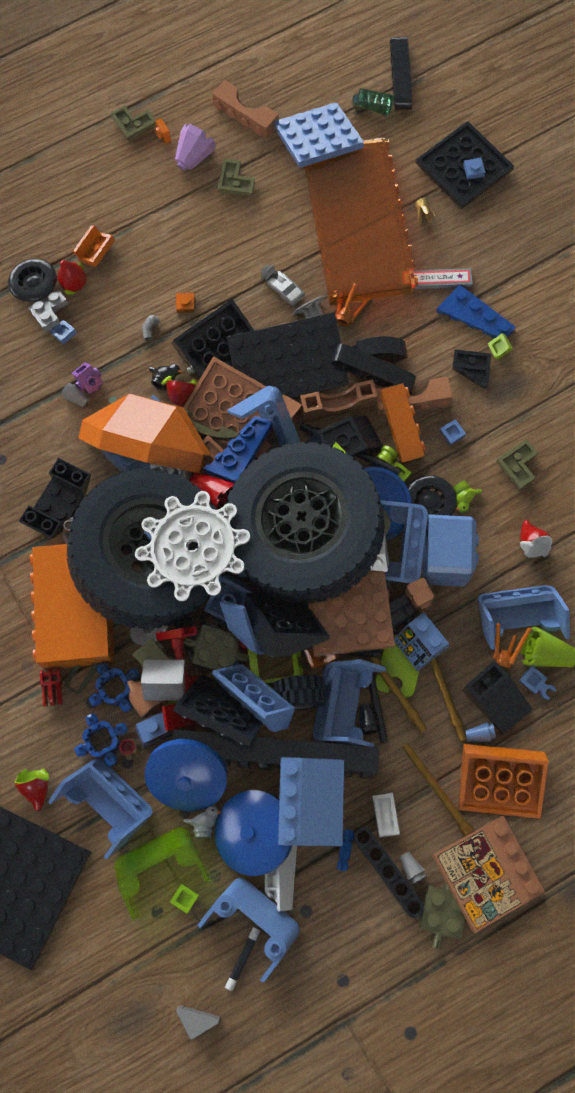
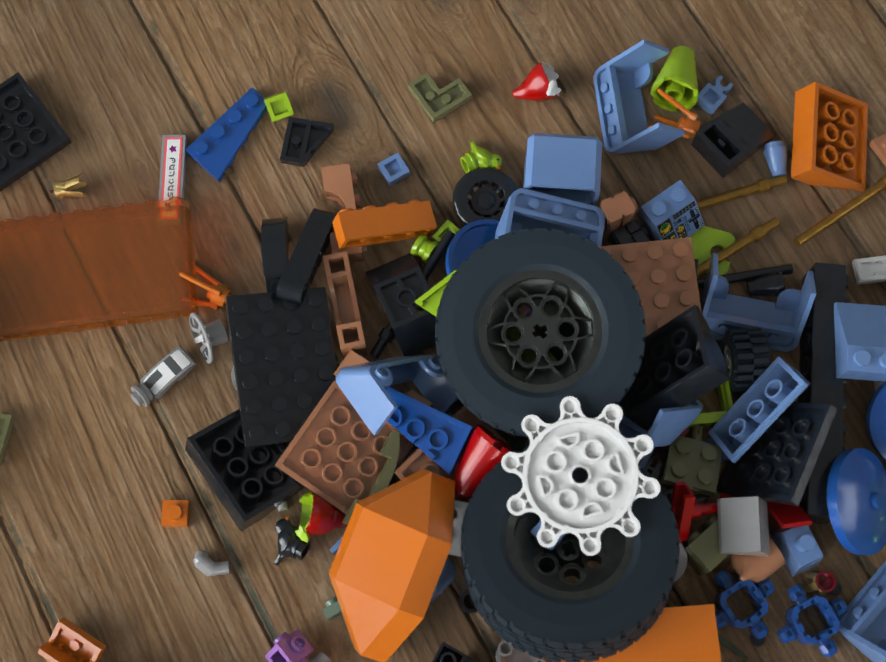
camera: 90 degrees left, 0 degrees up
medium blue plate [463,158,485,180] -> none

